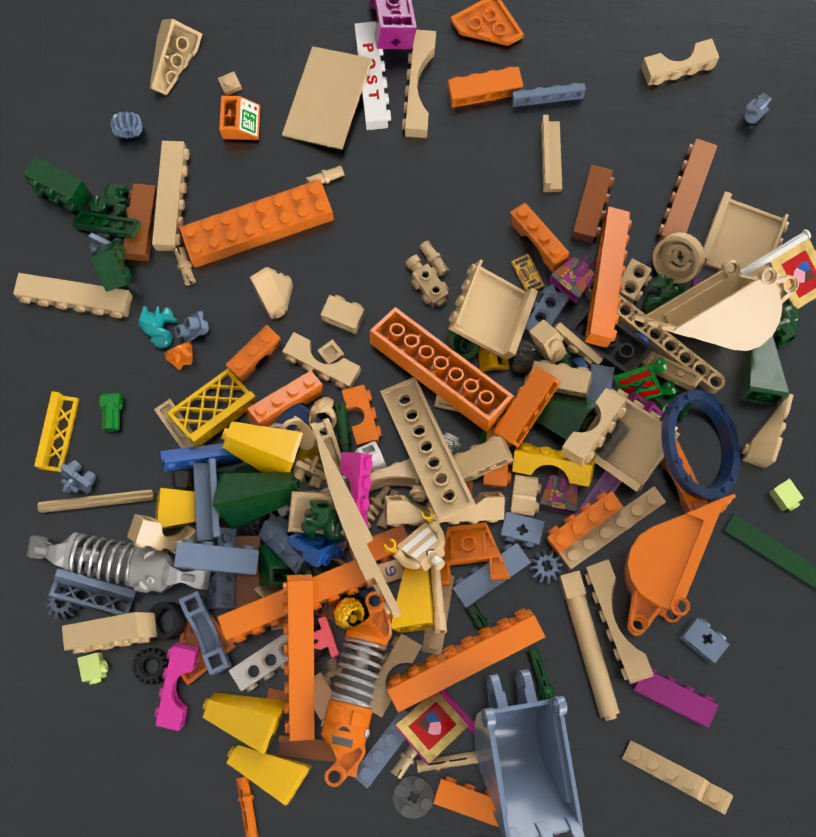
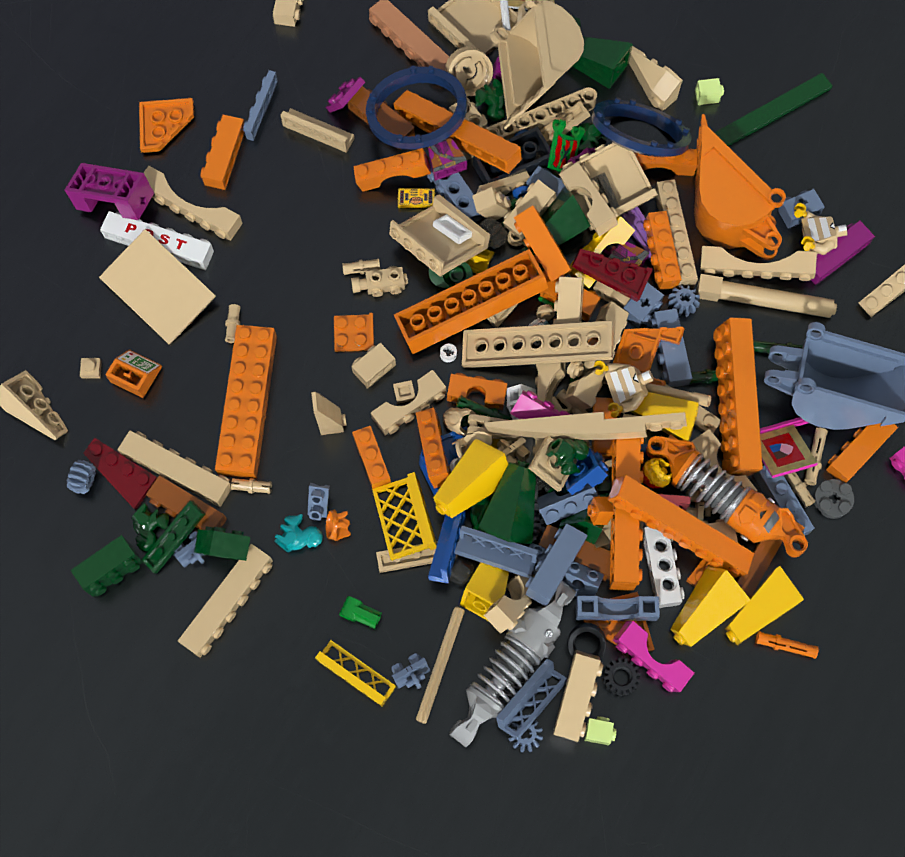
camera: 65 degrees left, 5 degrees down
none -> dark red wing [83,438,157,511]
none -> magenta plate [325,77,365,112]
none -> orange piece [334,313,374,352]
none -> dark blue piece [366,66,467,149]
none -> white tile [433,214,472,244]
none -> white bush [440,344,457,362]
none -> tan plate [536,305,555,321]
none -> dark red wing [571,249,653,302]
none -> orange plate [587,497,614,525]
none -> torso [794,203,847,255]

